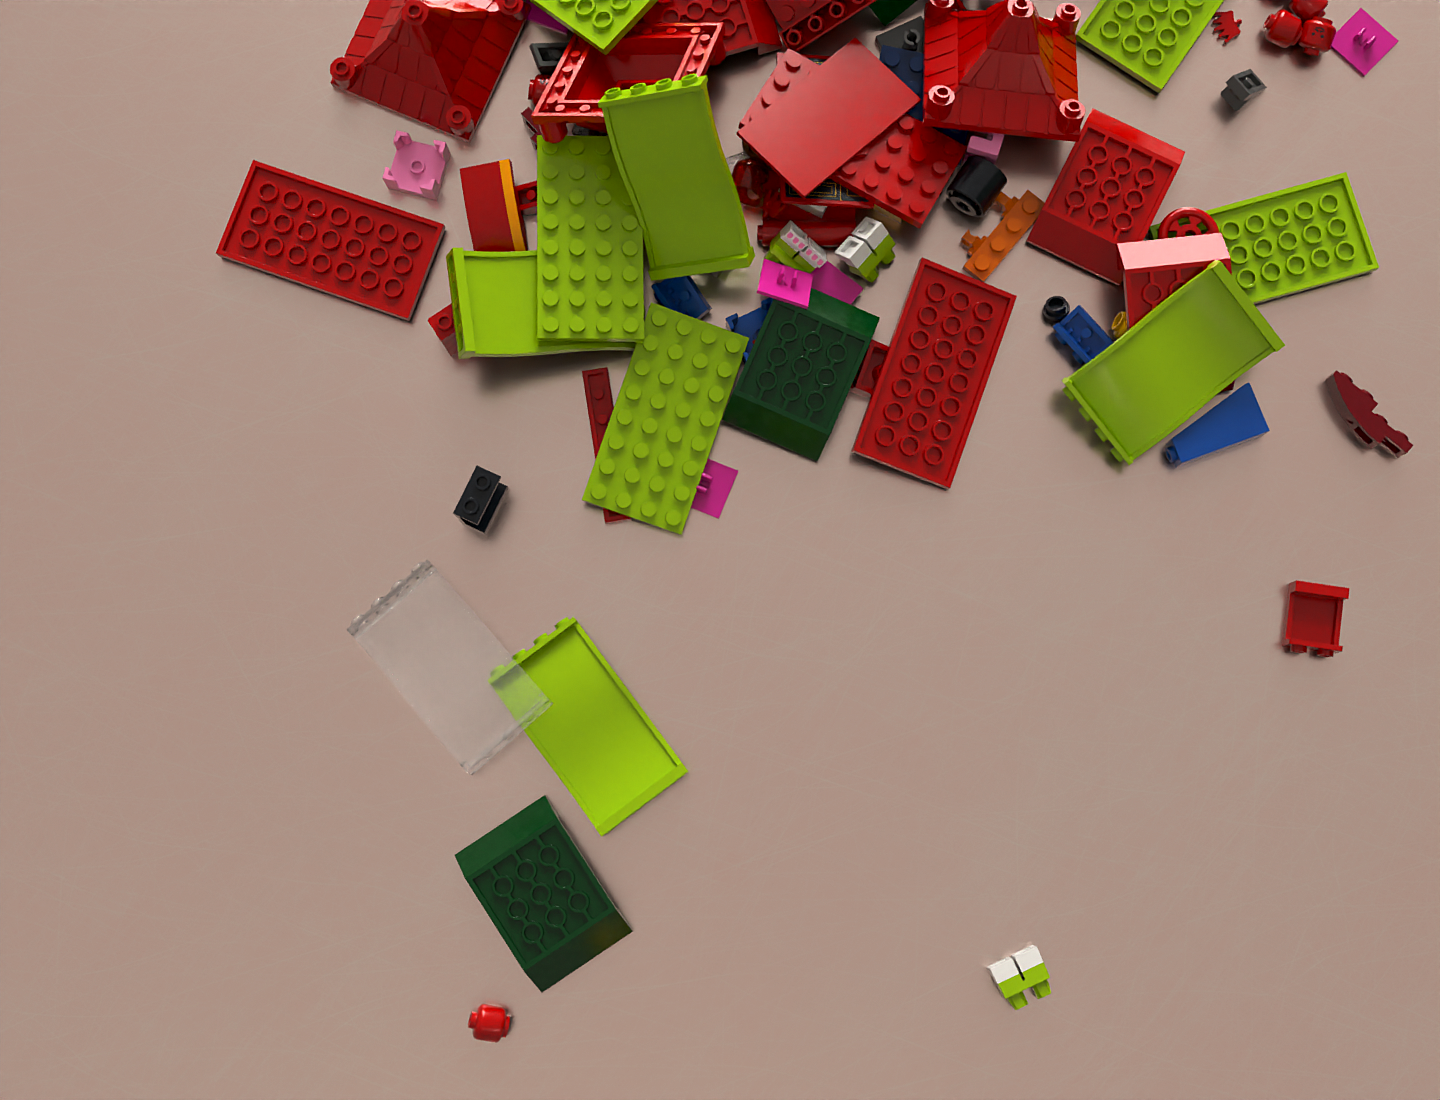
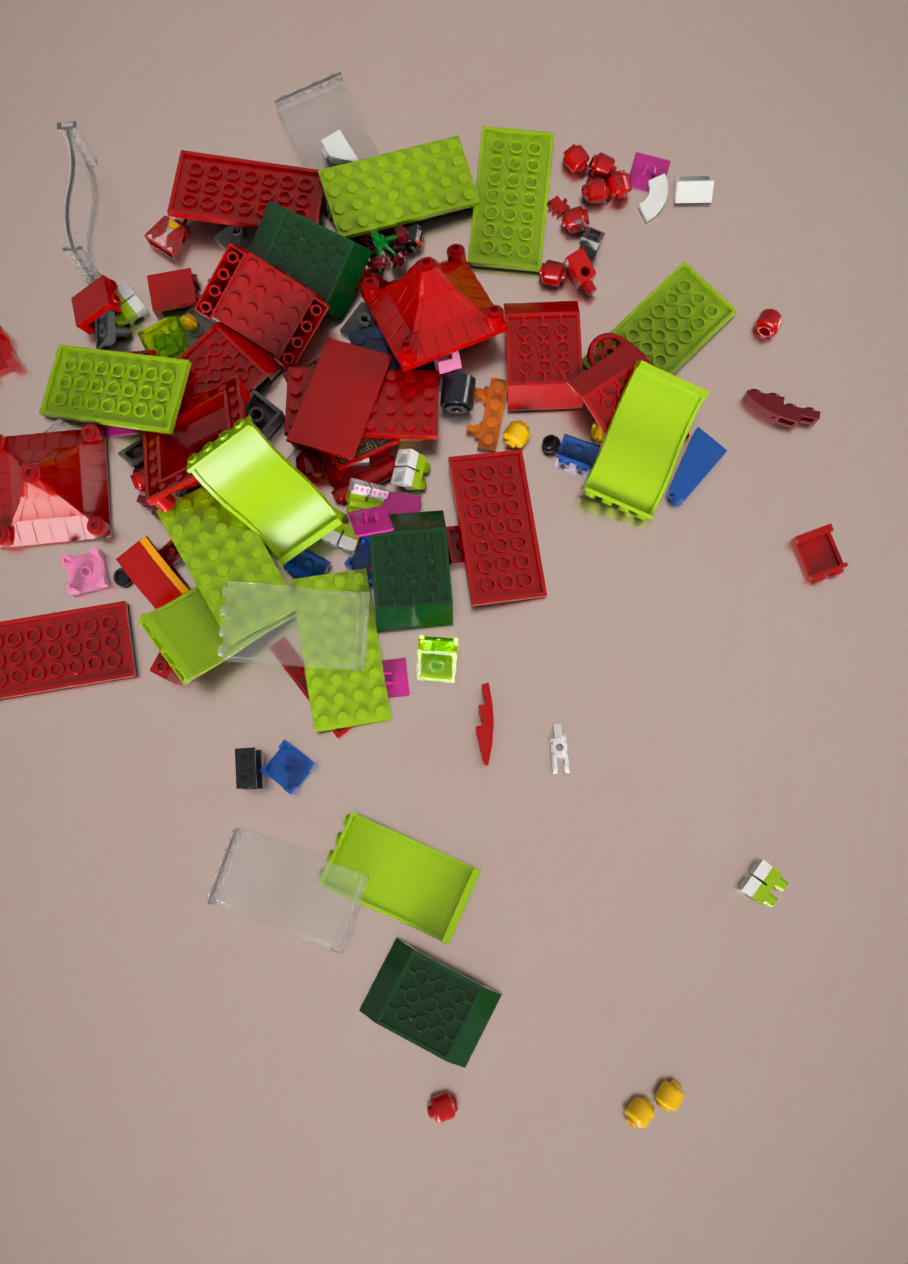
camera: 30 degrees left, 0 degrees up
none -> black plate [113,568,132,587]
none -> clear panel [217,580,370,671]
none -> dark grey brick [245,389,285,440]
none -> blue panel [260,739,317,795]
none -> white hips [321,511,363,555]
none -> clear neon green slope [417,636,458,683]
none -> red slope [475,683,494,767]
none -> yellow head [503,420,531,449]
none -> red head [539,260,567,287]
none -> white hinge [549,723,570,774]
none -> red head [561,206,590,233]
none -> red torso [563,247,597,295]
none -> white tile [639,173,668,223]
none -> white brick [674,174,714,203]
none -> red head [755,309,783,337]

